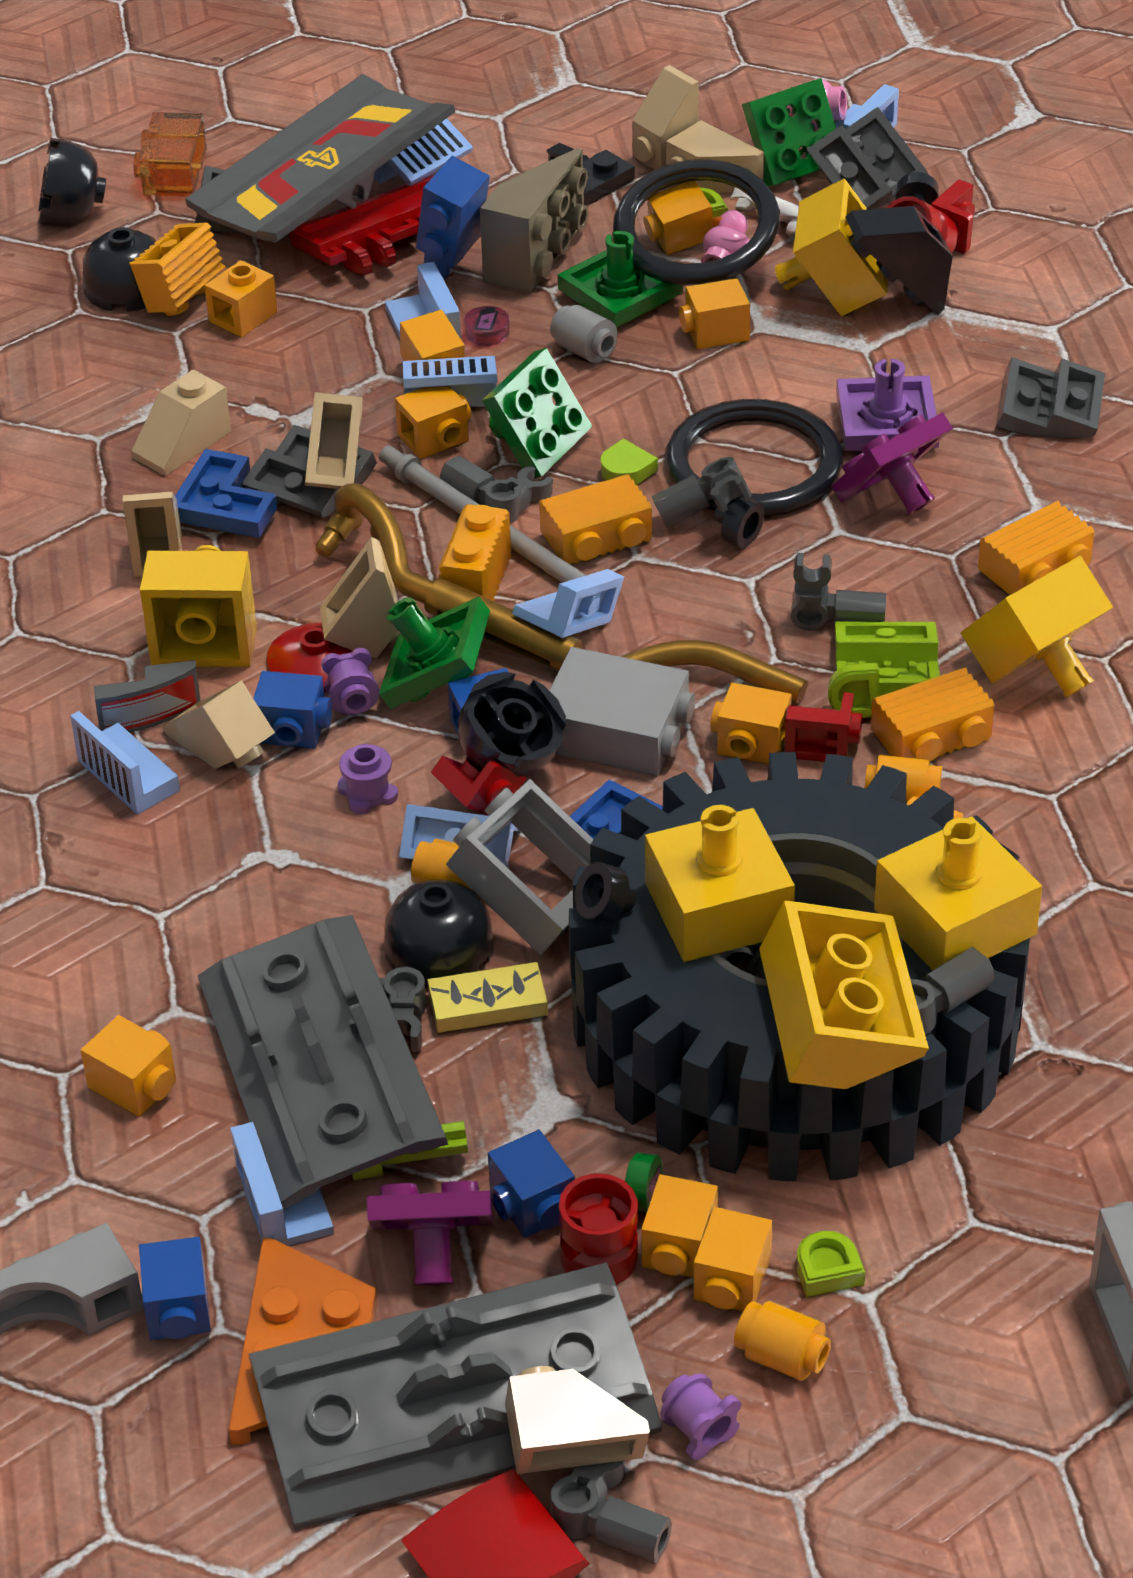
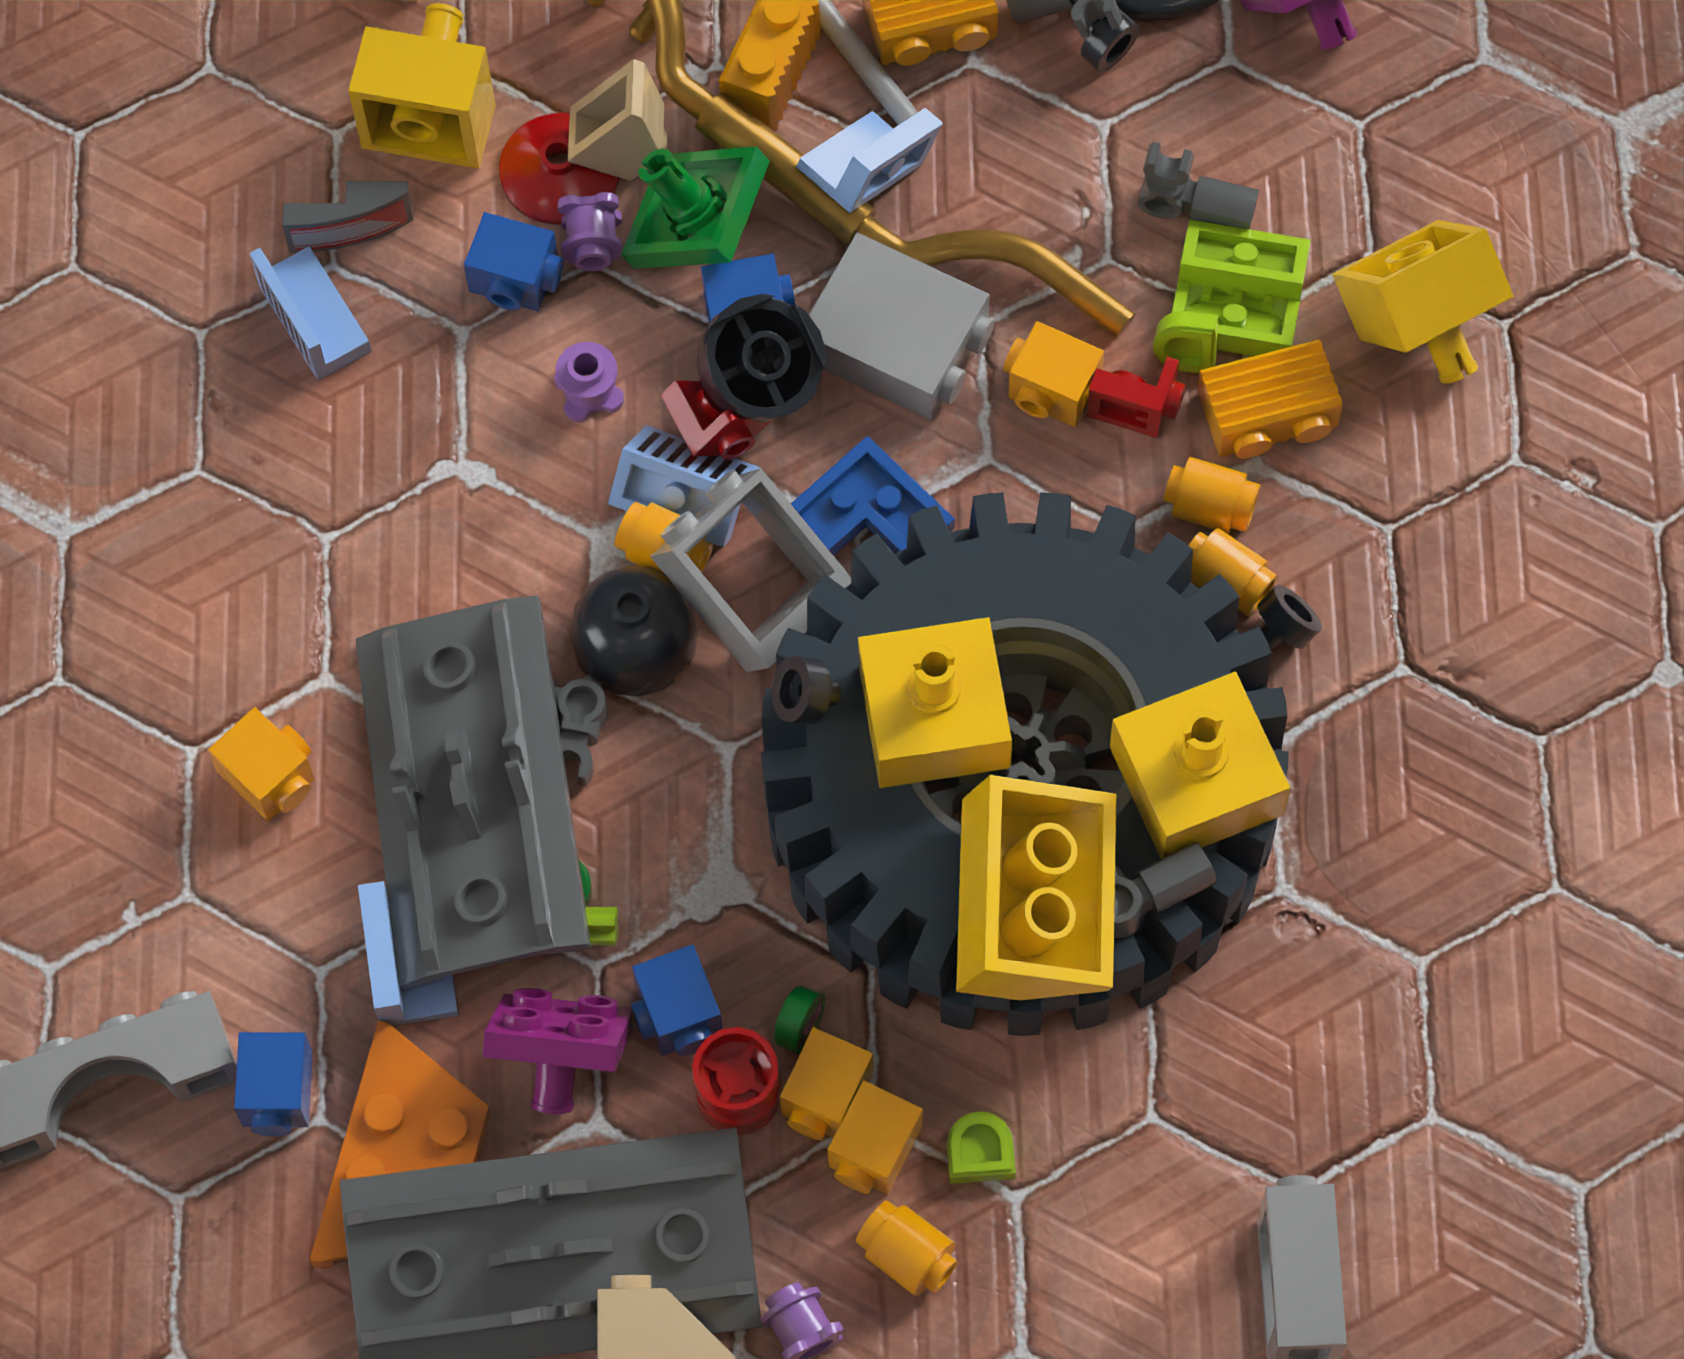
camera: 10 degrees right, 25 degrees up
tan slope [162,680,275,769] -> none
light yellow tile [428,962,548,1033] -> none
light orange brick [978,500,1094,595] -> none

